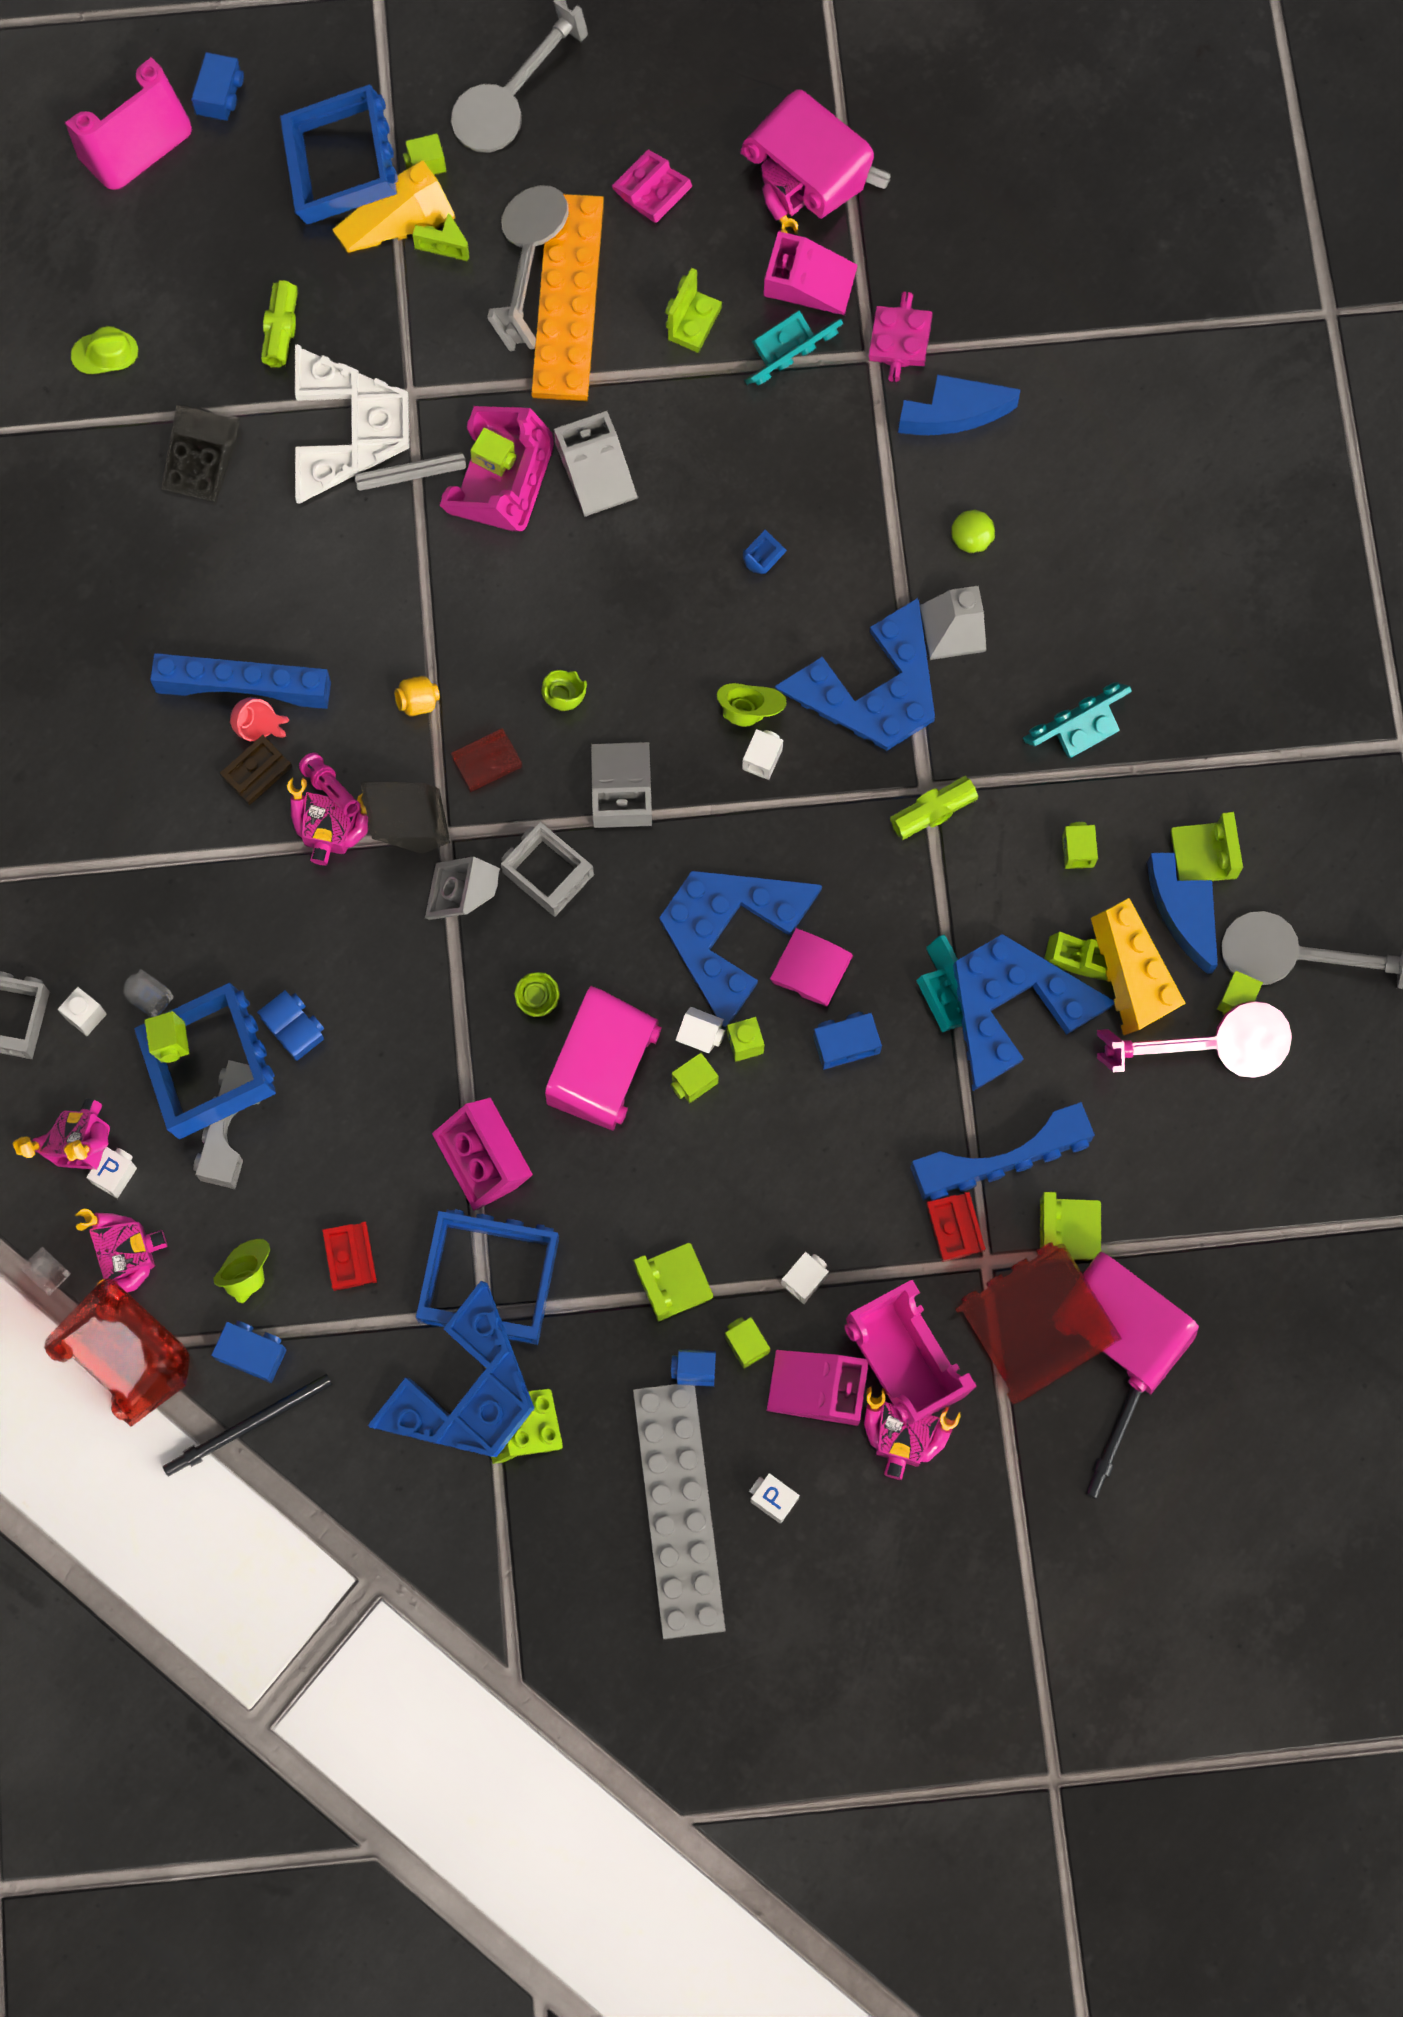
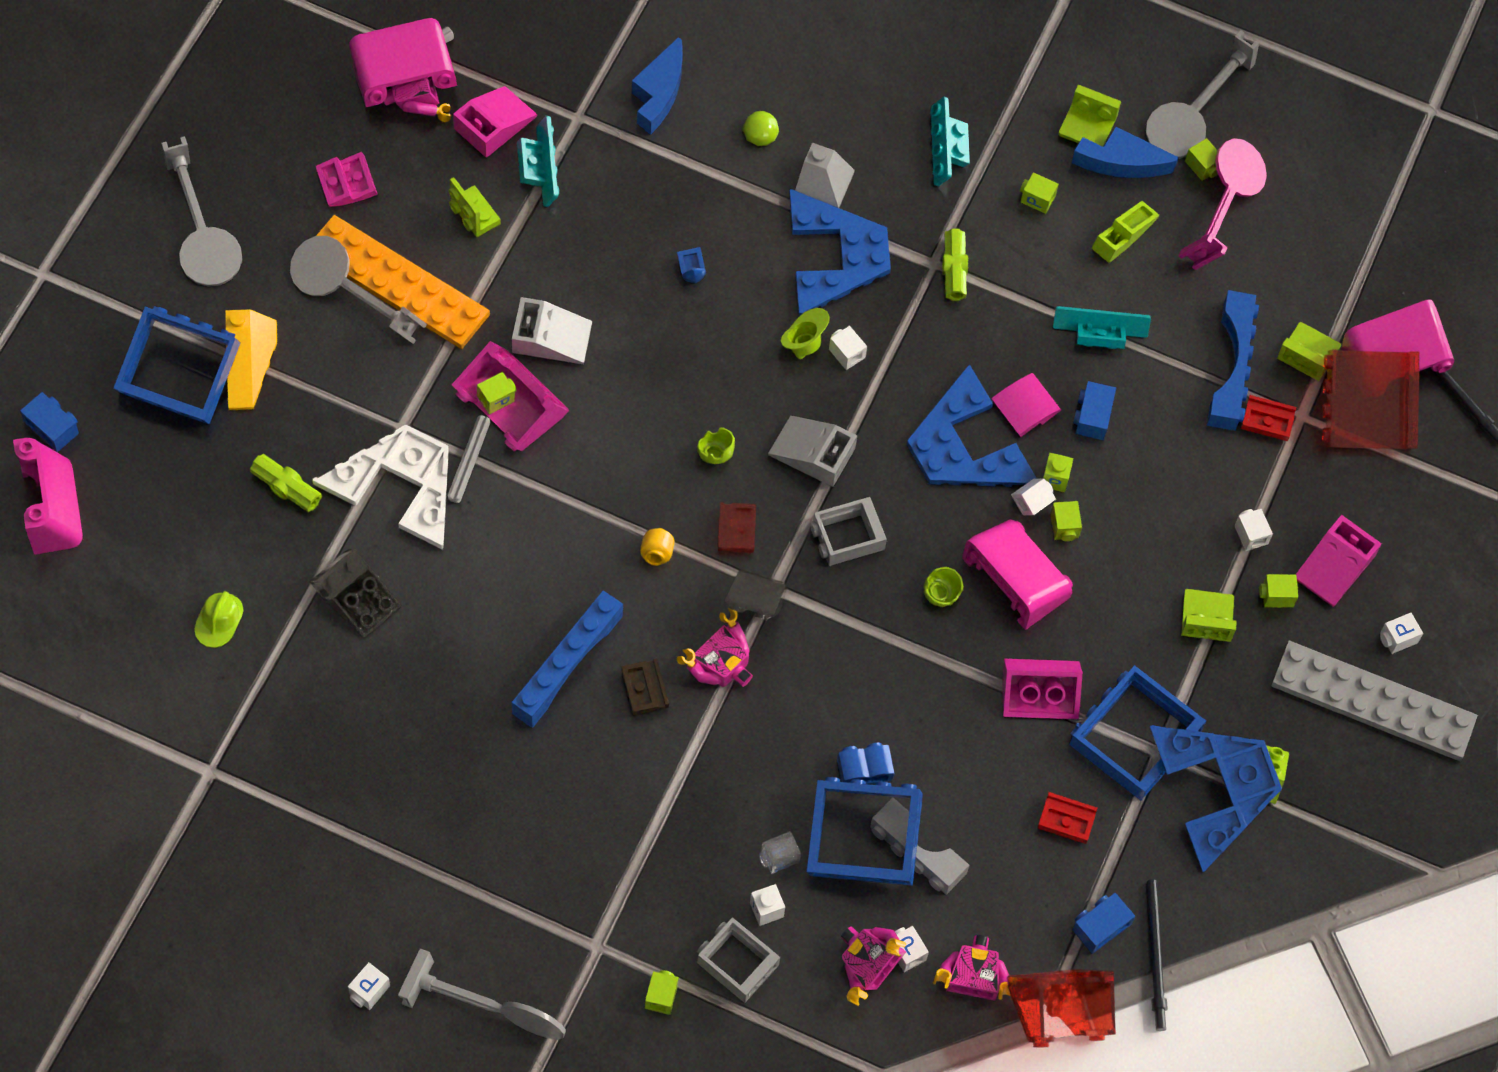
camera: 65 degrees left, 10 degrees down
clear brick [20,1246,71,1295] -> none
lime brick [145,1011,189,1063] -> none
lime piece [213,1239,270,1303] -> none
coral piece [230,697,289,741] -> none
dark pink pin [299,753,360,817] -> none
lime brick [403,134,446,175] -> none
lime slope [413,213,469,261] -> none
light grey slope [425,857,500,920] -> none
blue brick [671,1349,716,1387] -> none
dark pink windscreen [845,1280,976,1425] -> none
torso [864,1387,961,1480] -> none
dark pink plate [869,292,932,382] -> none
blue wing [953,934,1114,1091] -> none
yellow wedge [1091,898,1186,1036] -> none

